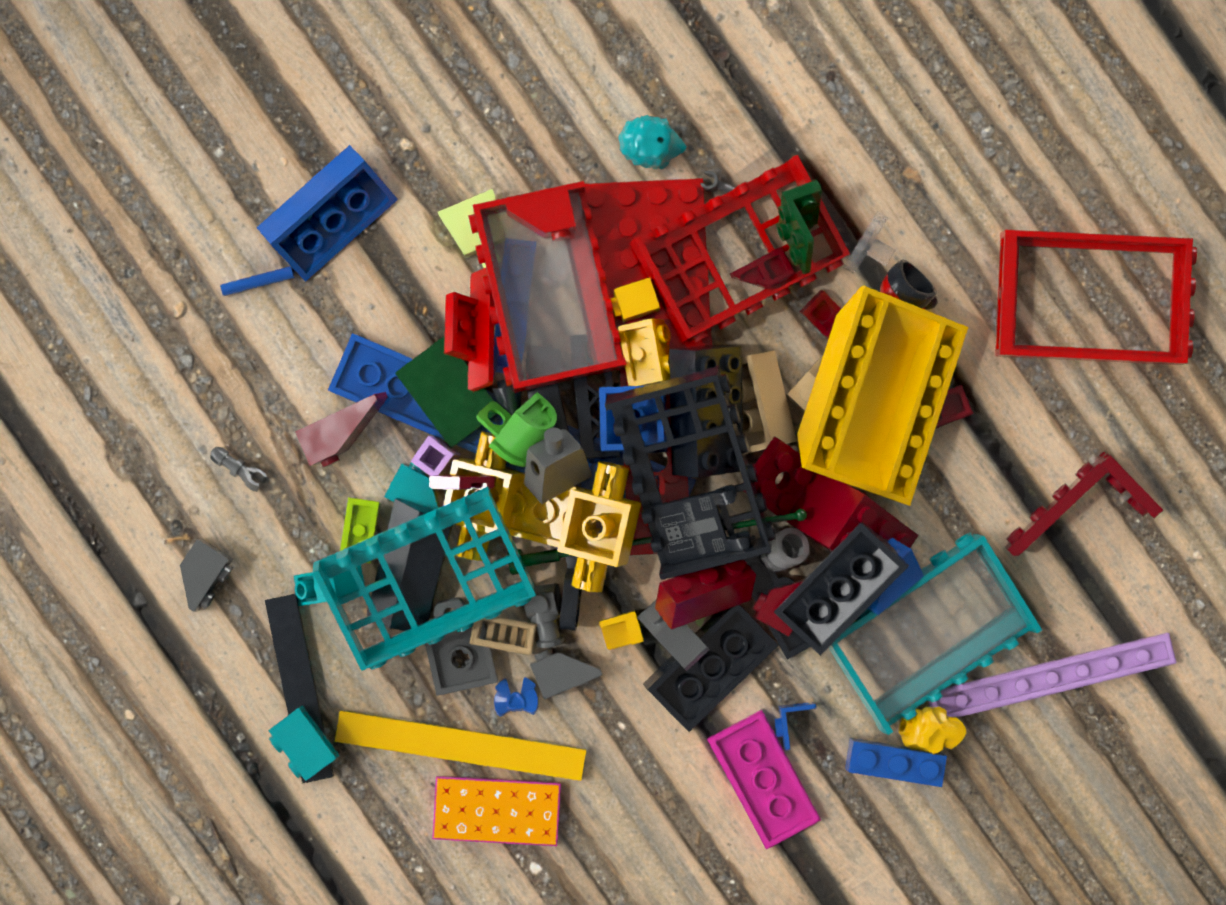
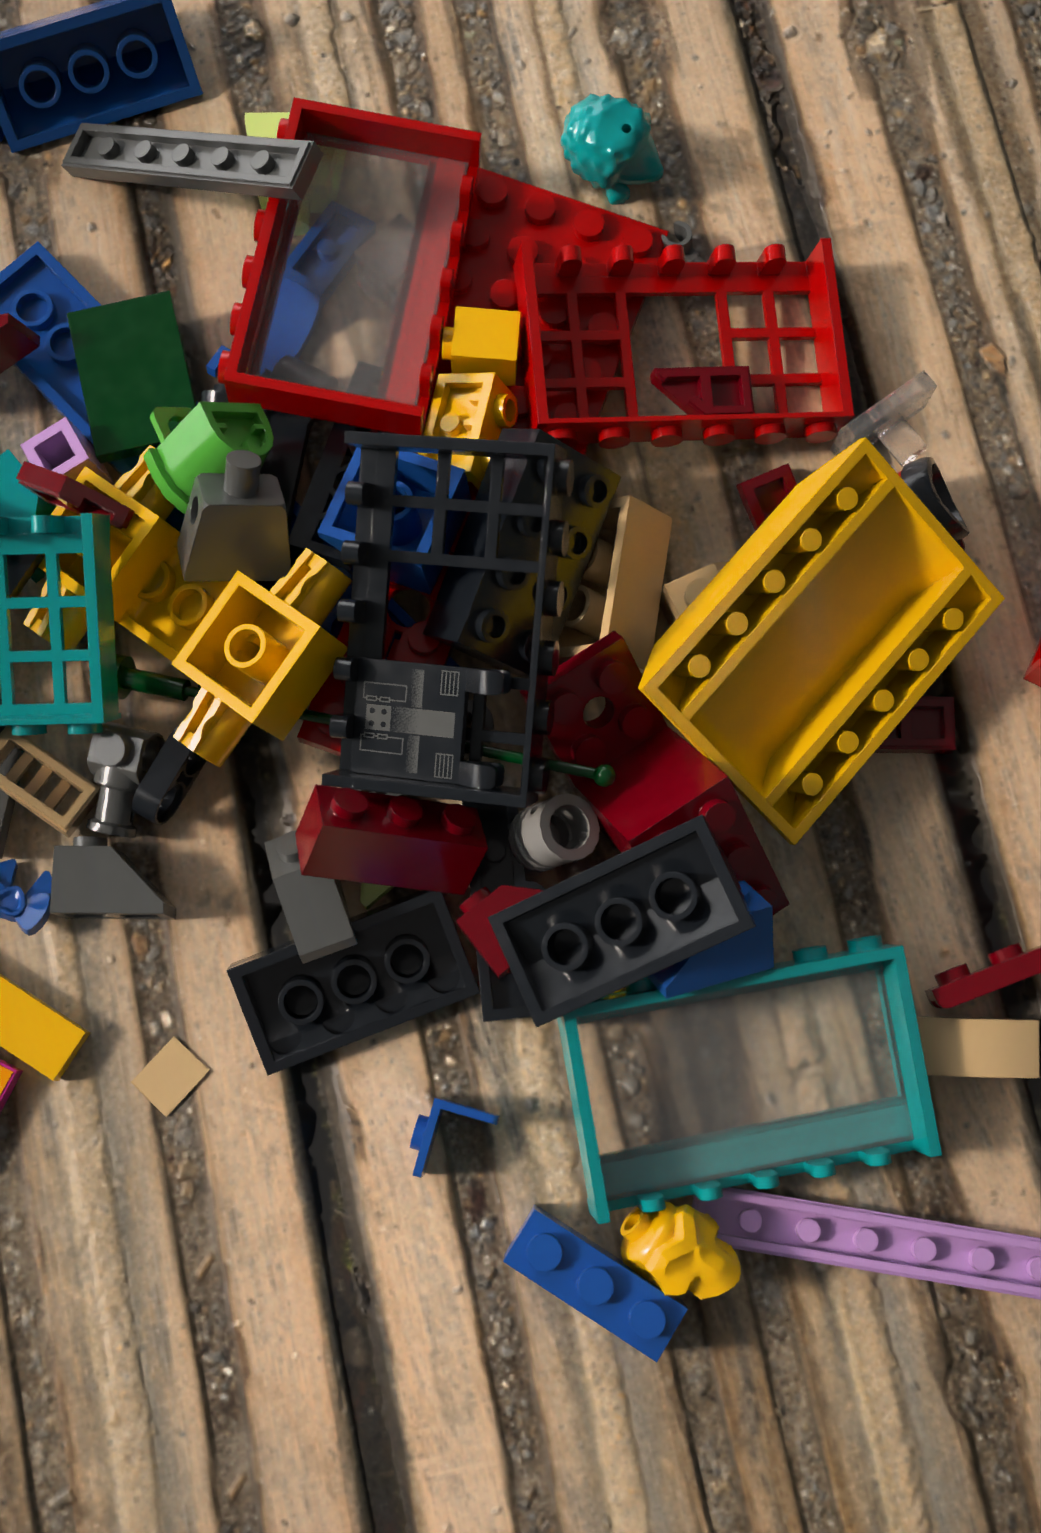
camera: 25 degrees right, 10 degrees down
red bracket [444,268,495,391] -> none
red slope [506,190,576,241] -> none
yellow panel [599,610,644,650] -> none
dark pink tile [707,709,821,850] -> none
dark green bracket [776,180,822,274] -> none
none -> dark grey tile [61,123,324,201]
none -> tan sticker [131,1036,210,1117]
none -> tan slope [917,1016,1040,1078]

